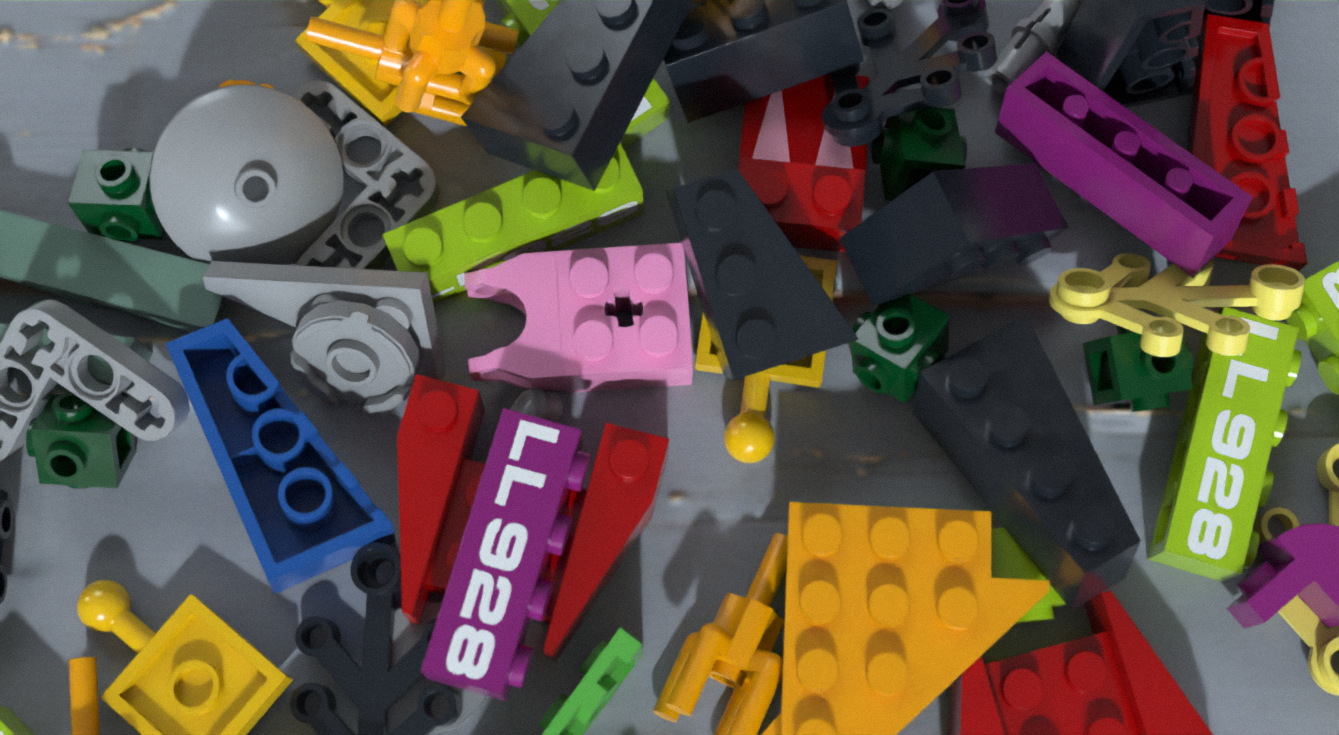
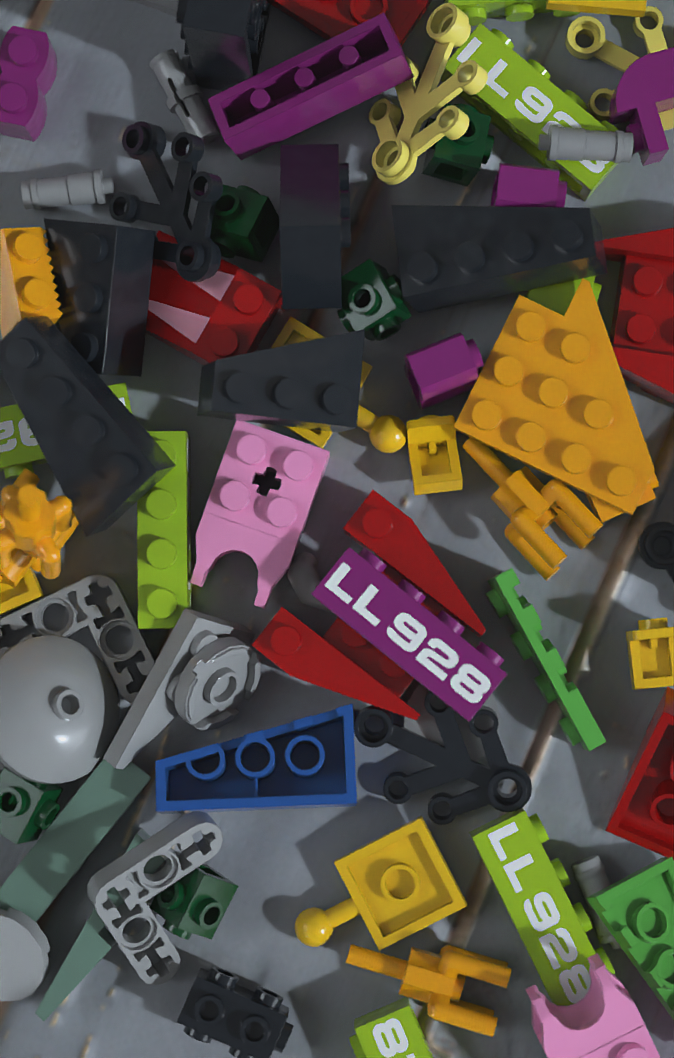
camera: 65 degrees left, 10 degrees up
none -> magenta brick [404,332,484,410]
none -> yellow bracket [406,415,463,495]
none -> magenta brick [490,163,567,208]
none -> light grey piece [538,125,633,163]

